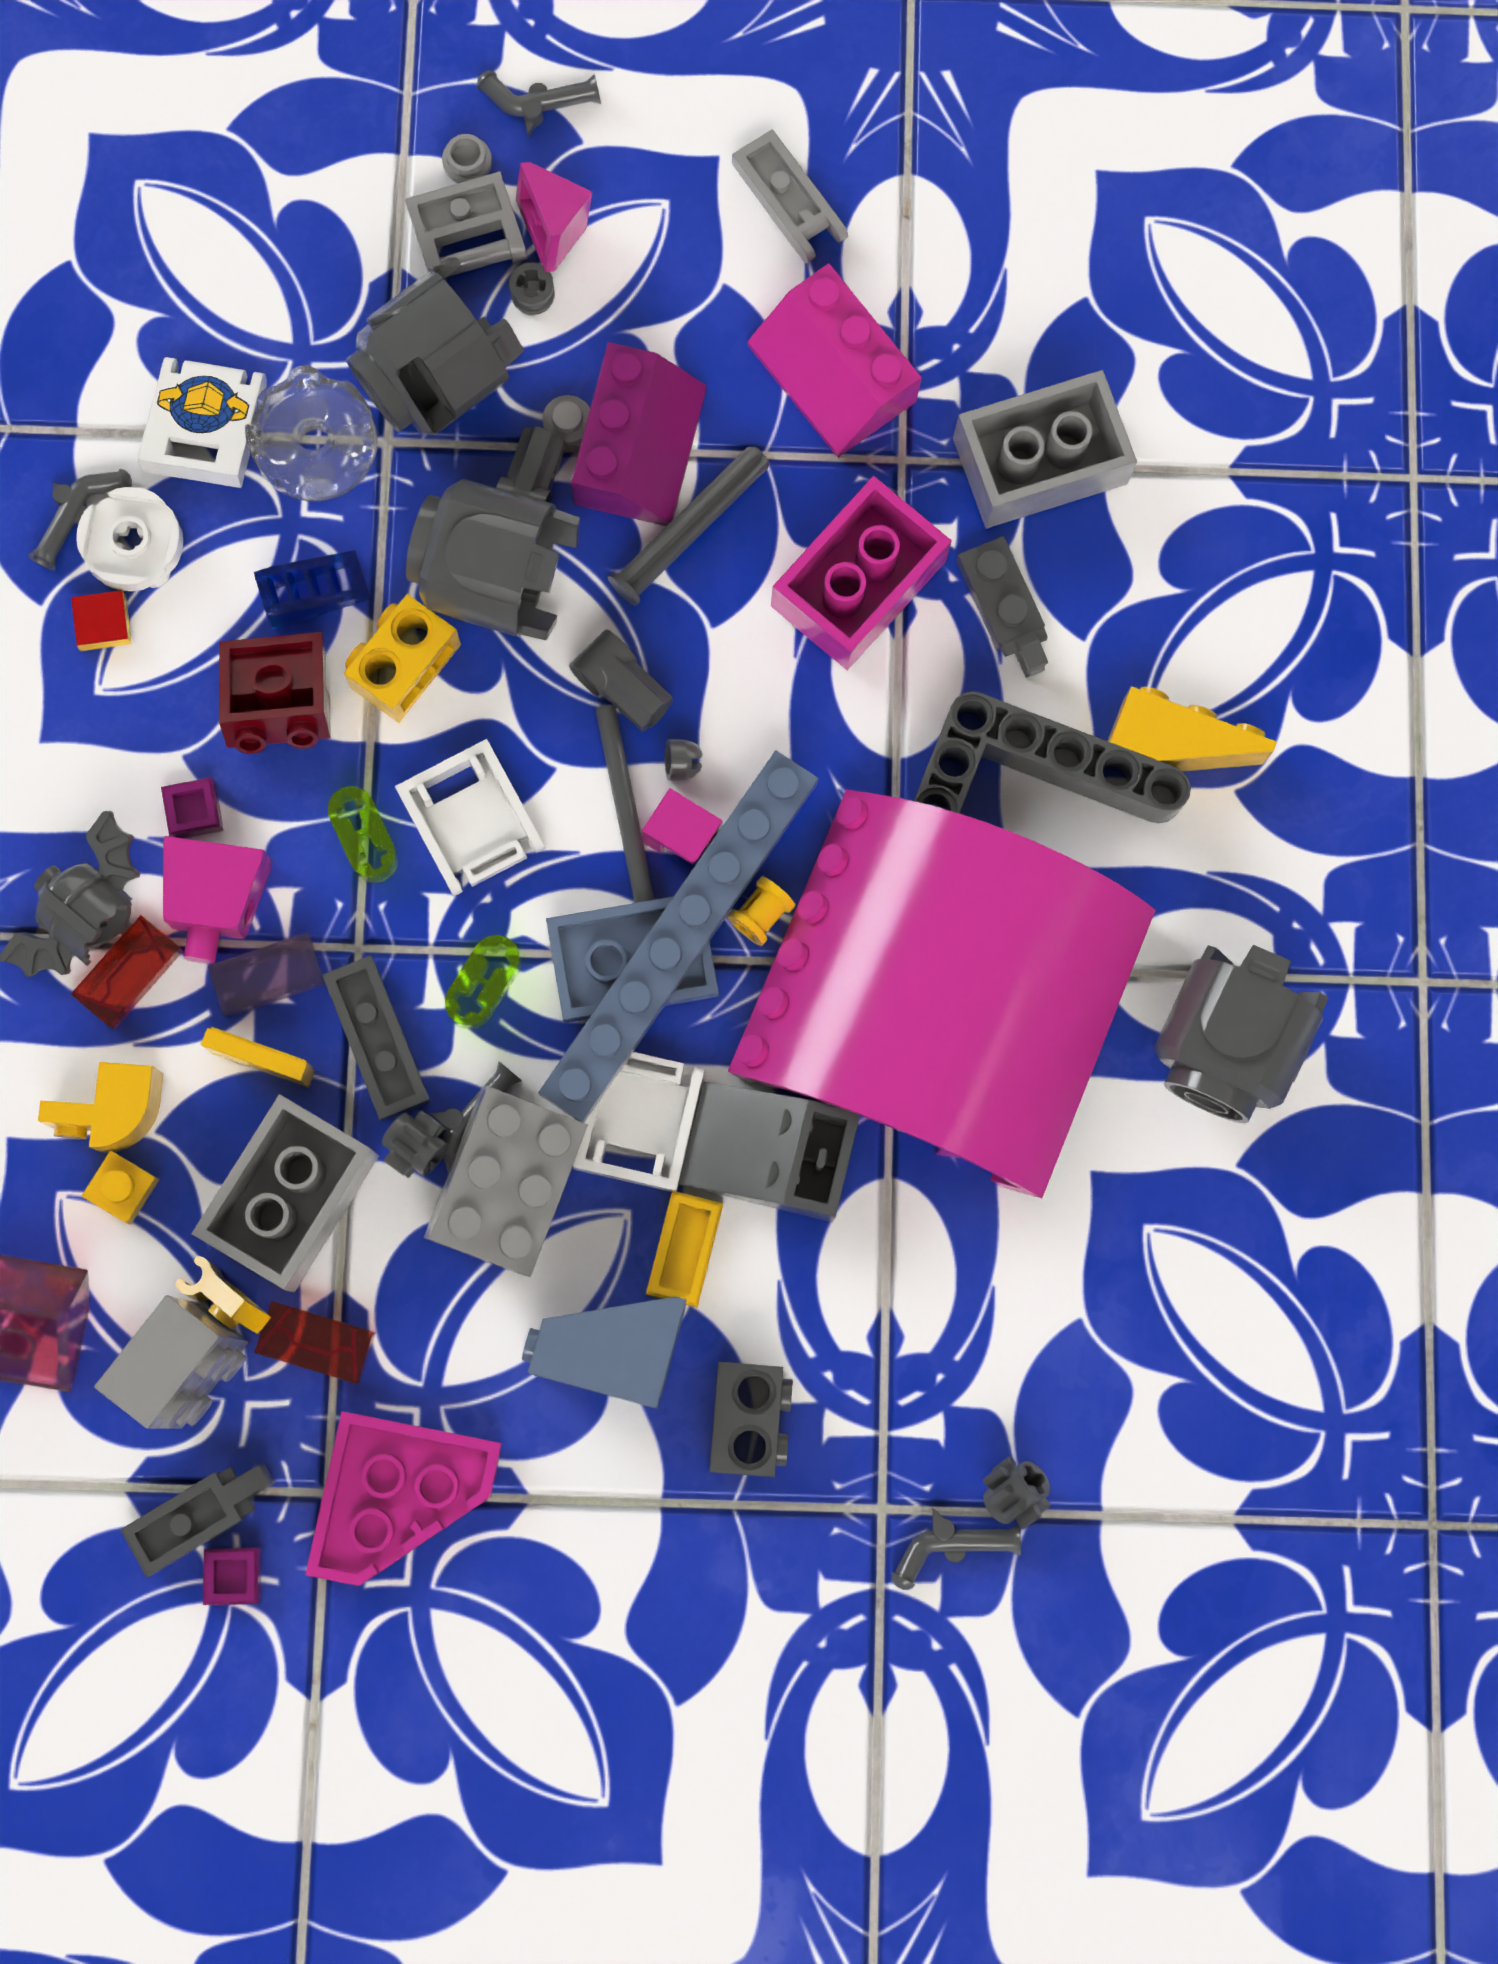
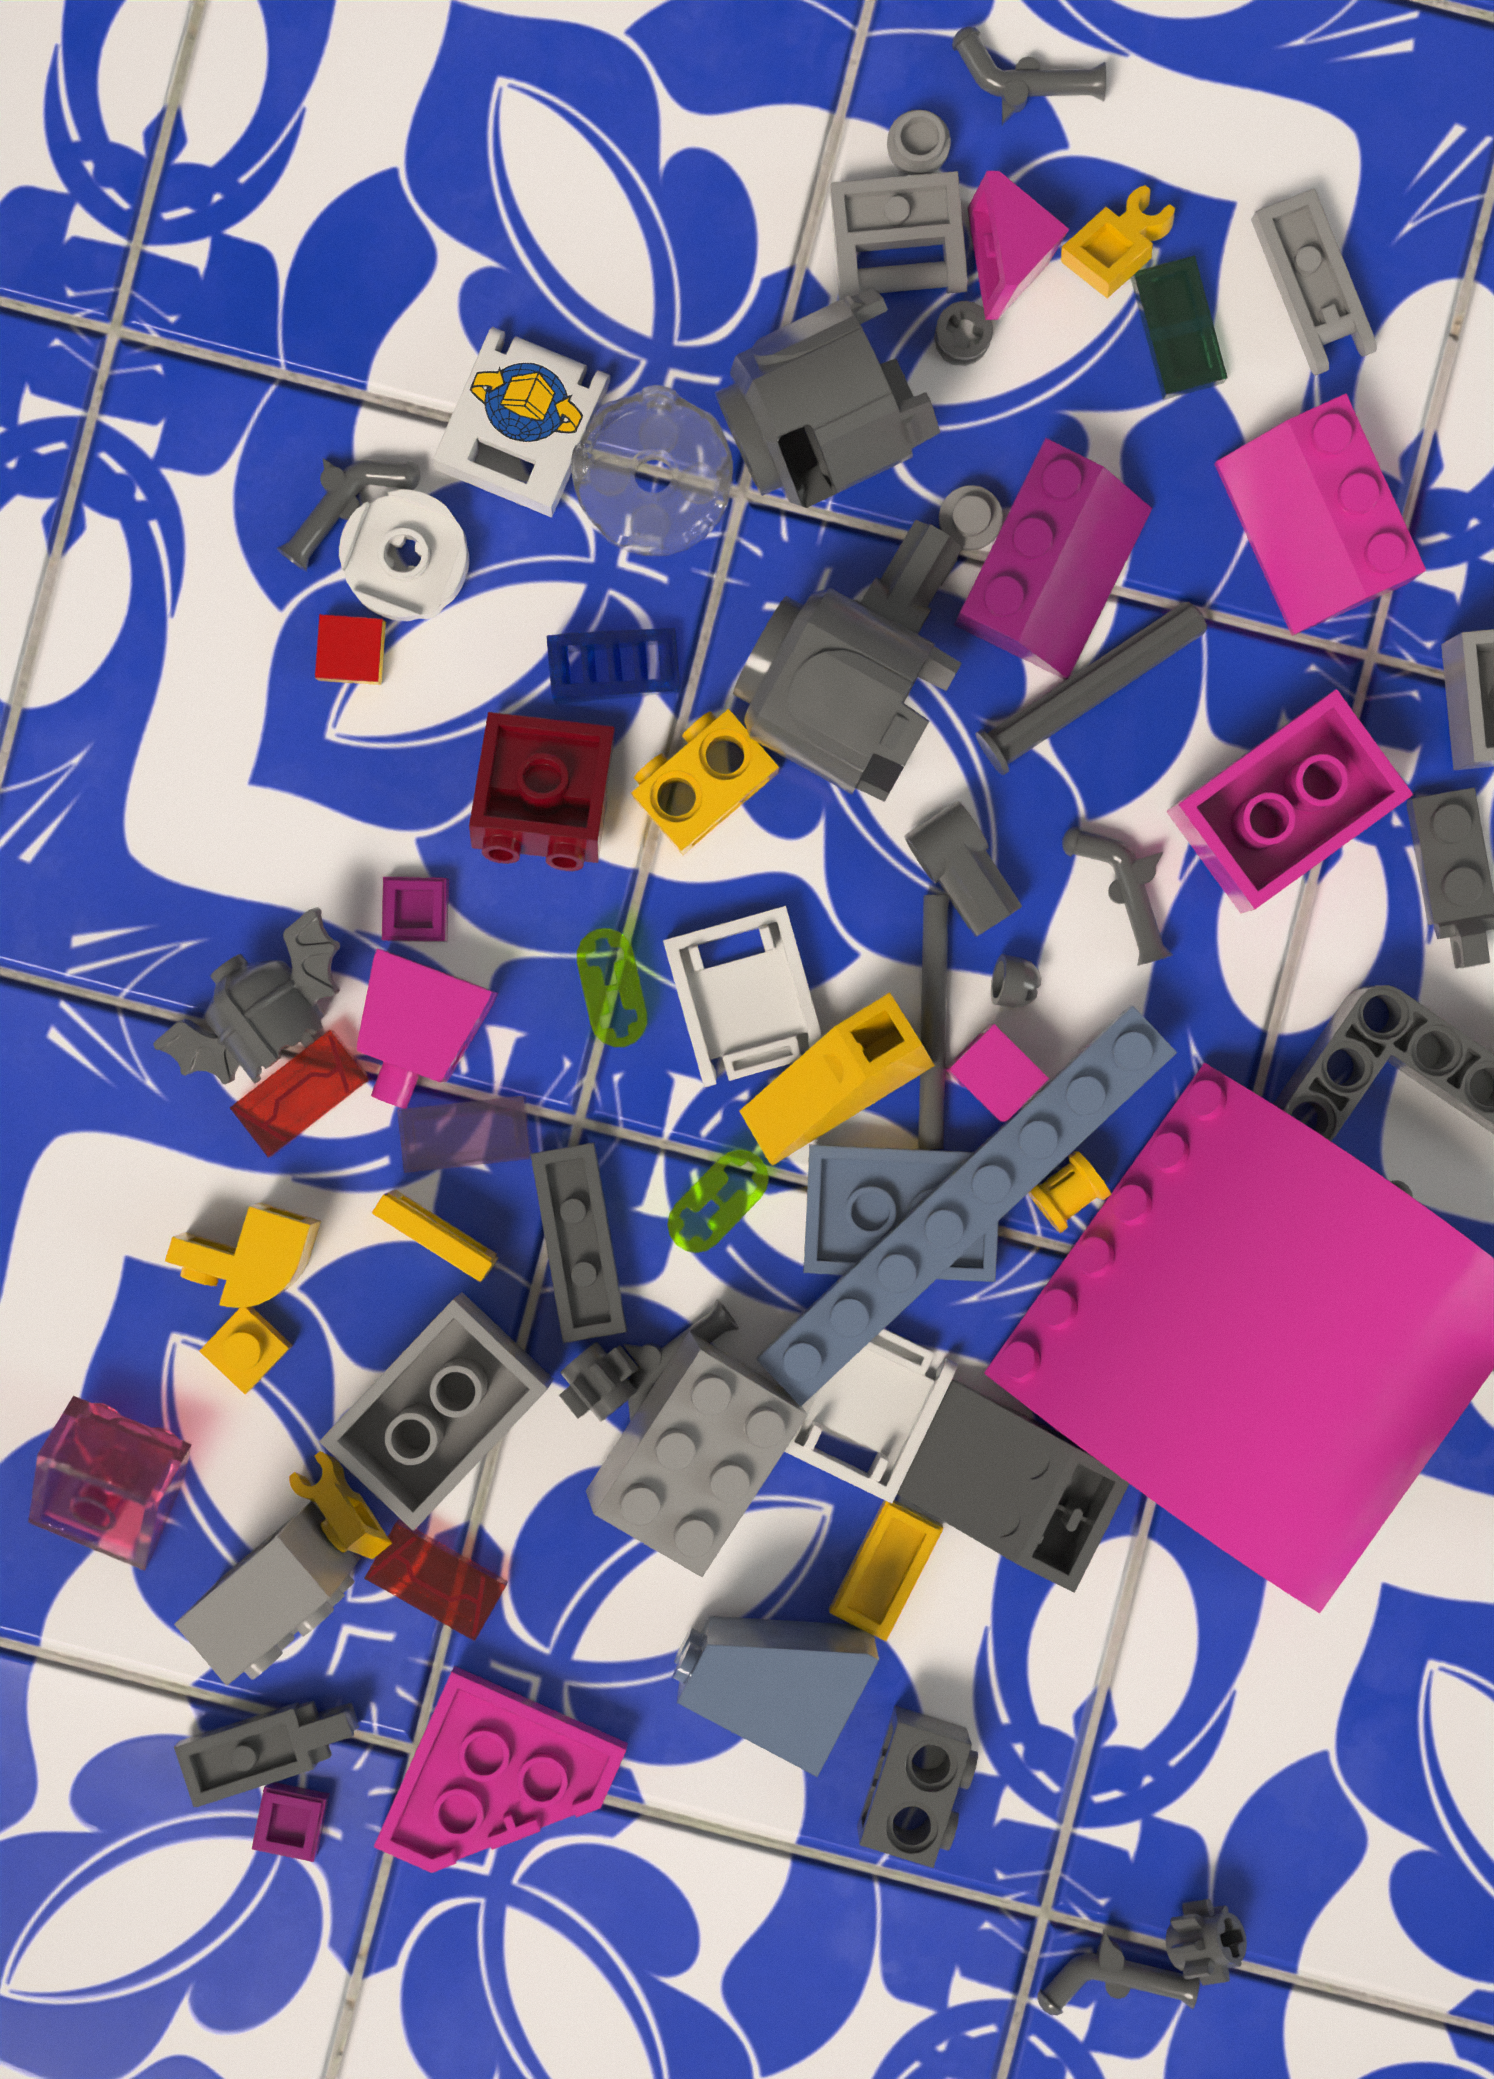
camera: 20 degrees right, 10 degrees up
none -> yellow slope [739,992,935,1166]
none -> yellow plate [1061,185,1175,299]
none -> dark grey piece [1062,826,1173,966]
none -> clear green tile [1130,255,1228,400]

